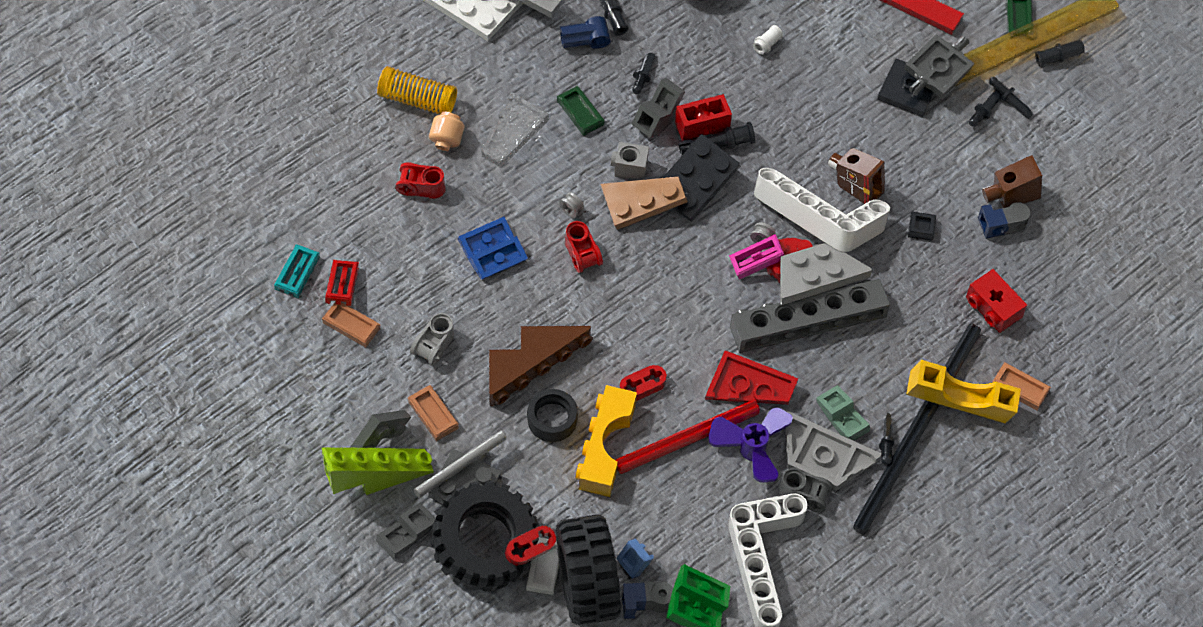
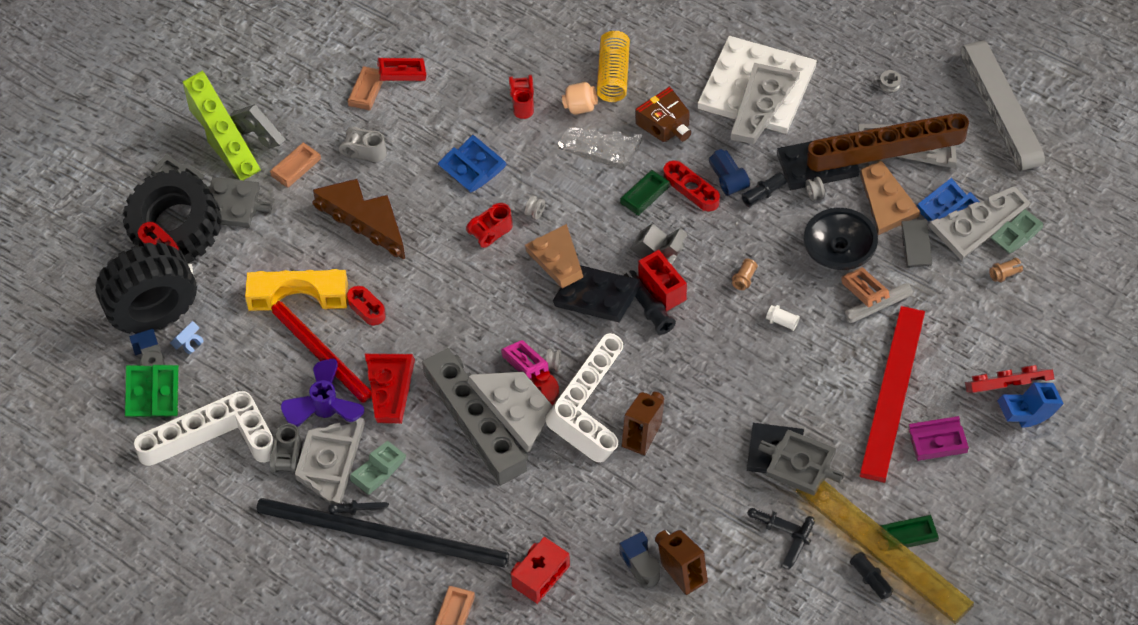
camera: 80 degrees right, 5 degrees down
teal tile [274,244,320,298] -> none
light grey bar [414,431,506,498] -> none
black tyre [527,389,578,442] -> none
light grey brick [611,142,649,180] -> none
black piece [632,53,656,95] -> none
yellow arch [906,360,1021,423] -> none
black tile [908,211,936,241] -> none
none -> reddish brown torso [635,86,692,142]
none -> red beam [663,160,720,212]
none -> medium nougat pin [732,259,758,290]

